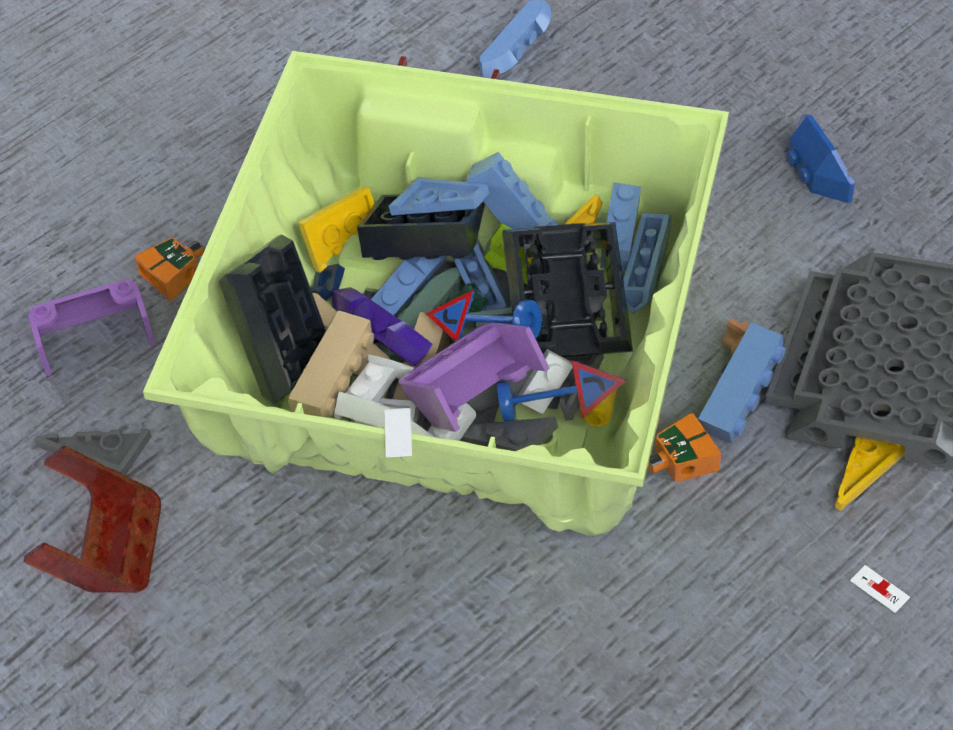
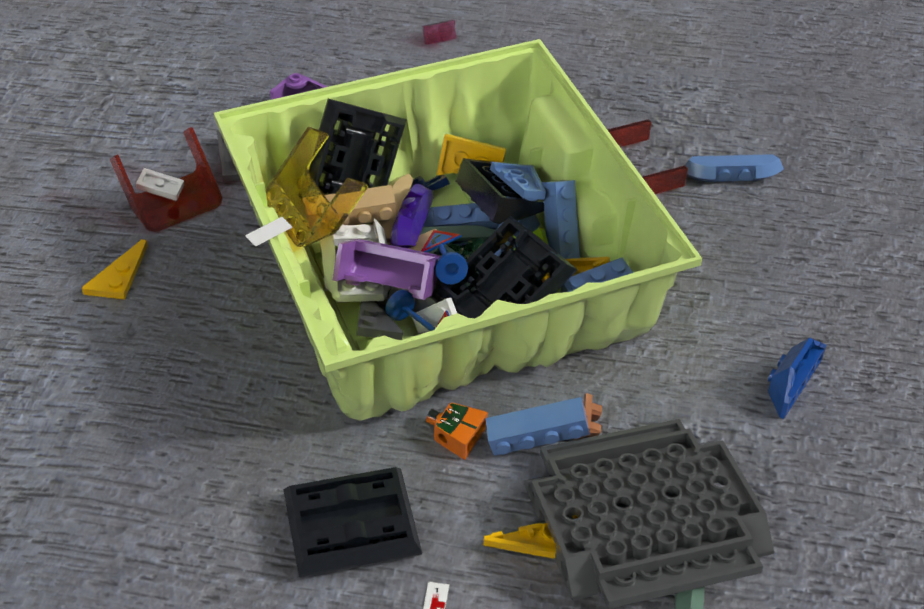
camera: 50 degrees right, 5 degrees down
none -> yellow wing [82,239,148,300]
none -> white plate [136,168,184,201]
none -> clear yellow windscreen [265,127,368,248]
none -> black piece [283,467,422,578]
none -> clear pink hips [422,19,457,45]

